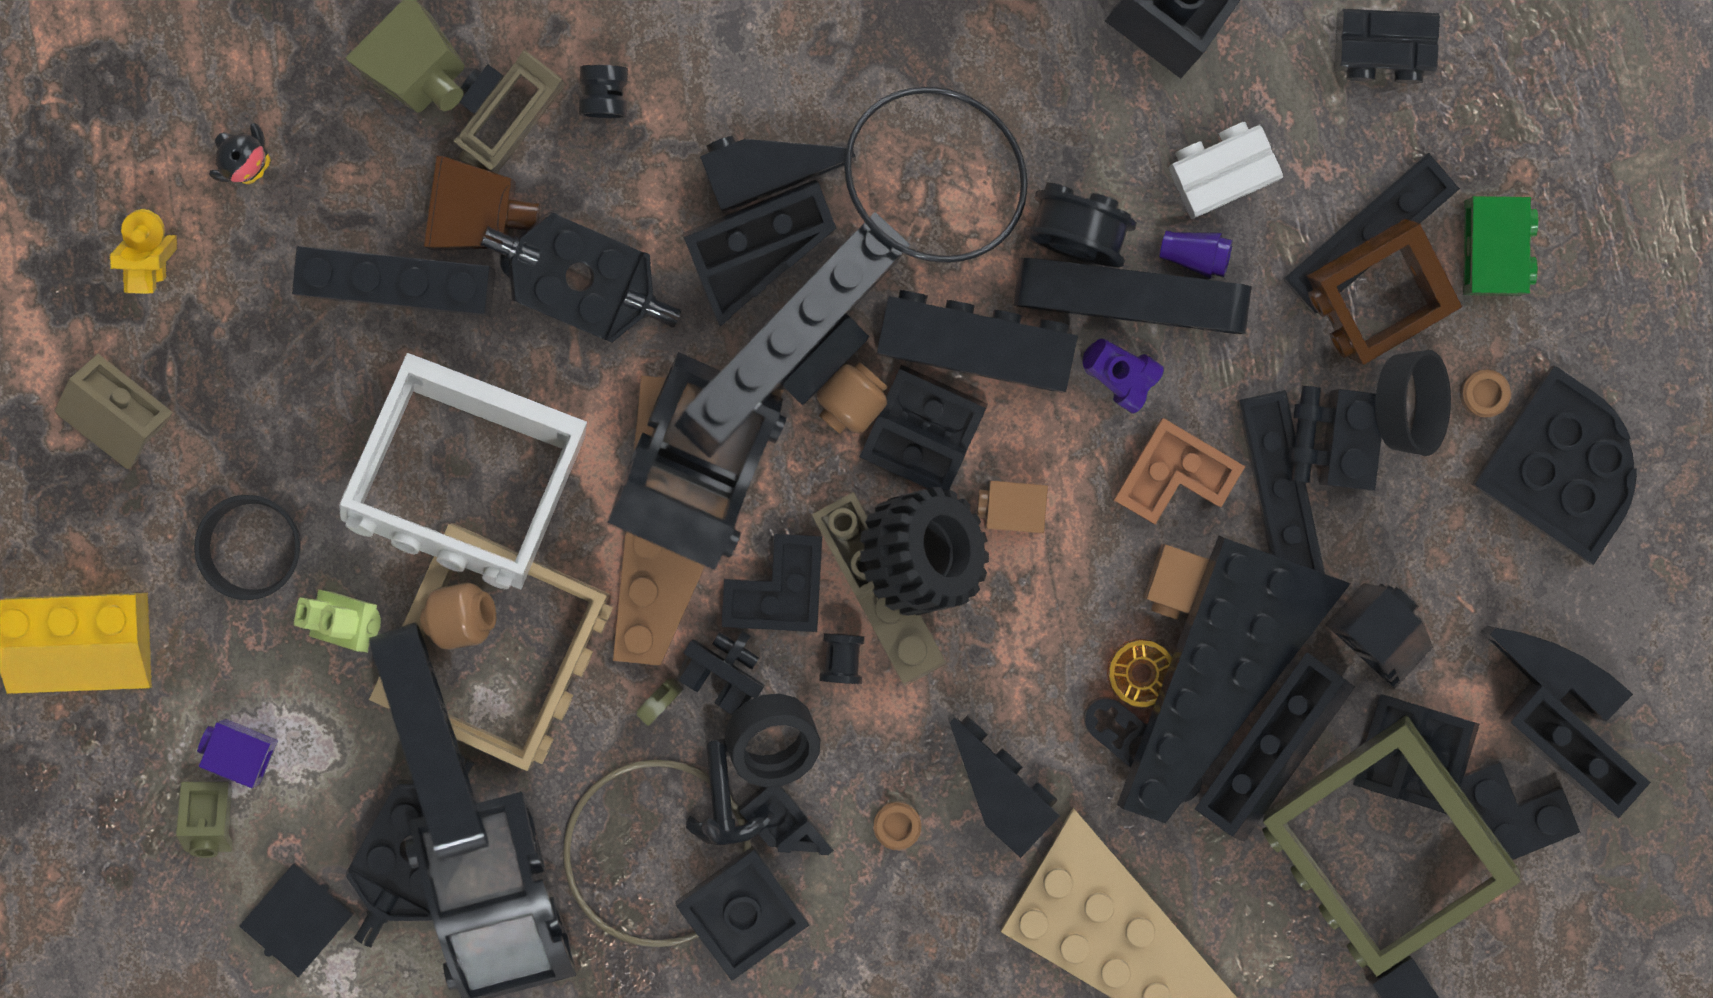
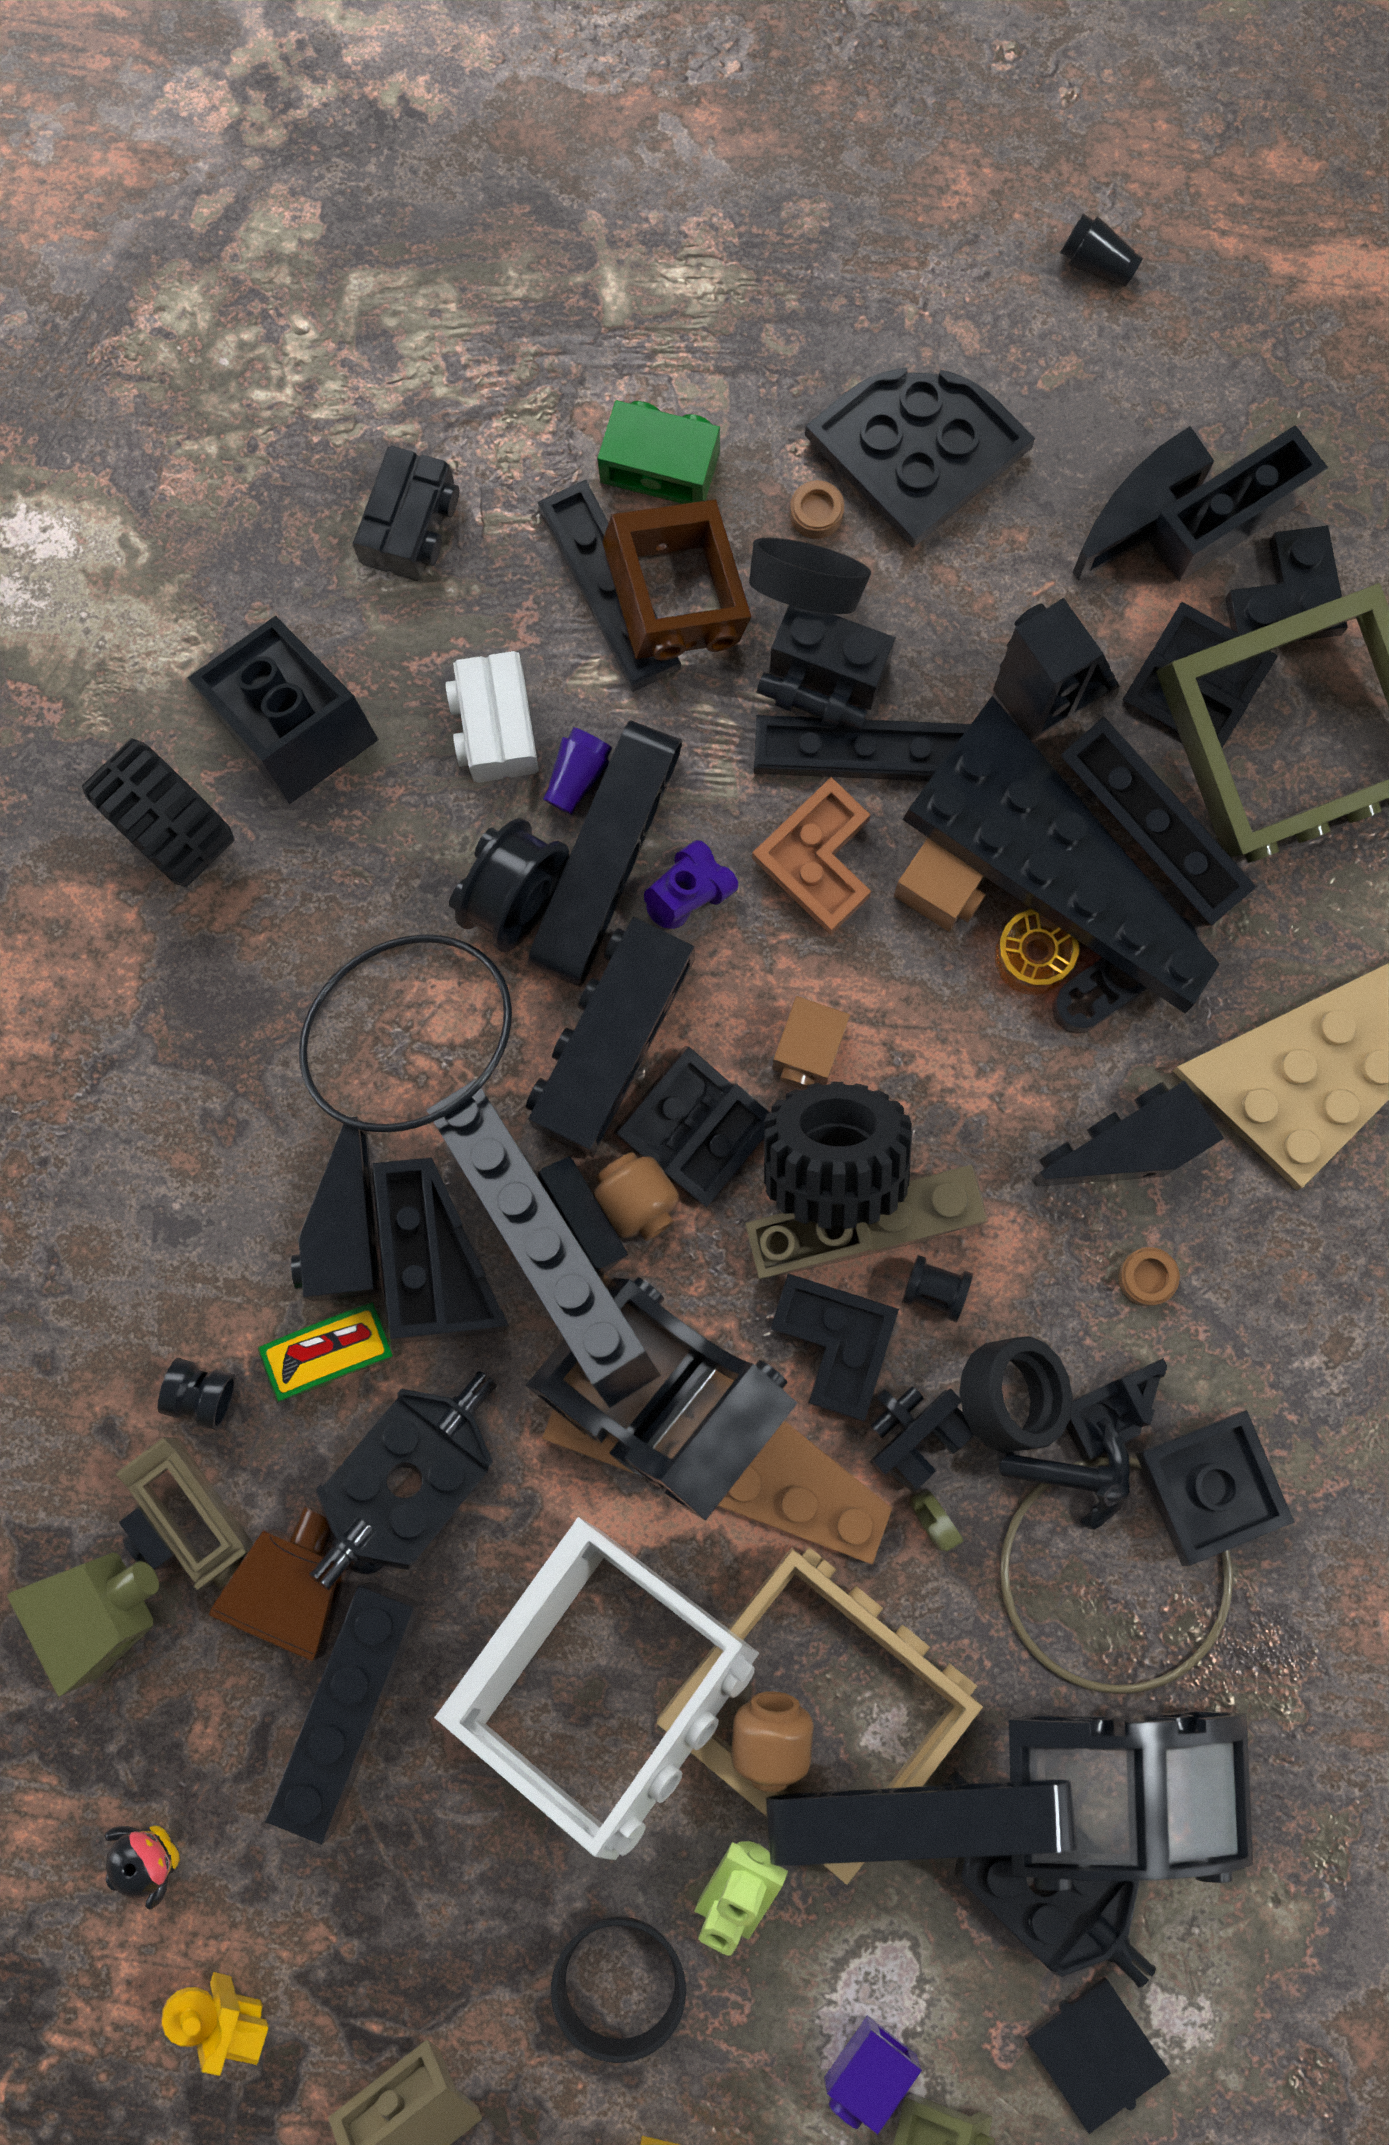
camera: 75 degrees left, 10 degrees down
none -> slope [257,1302,393,1403]

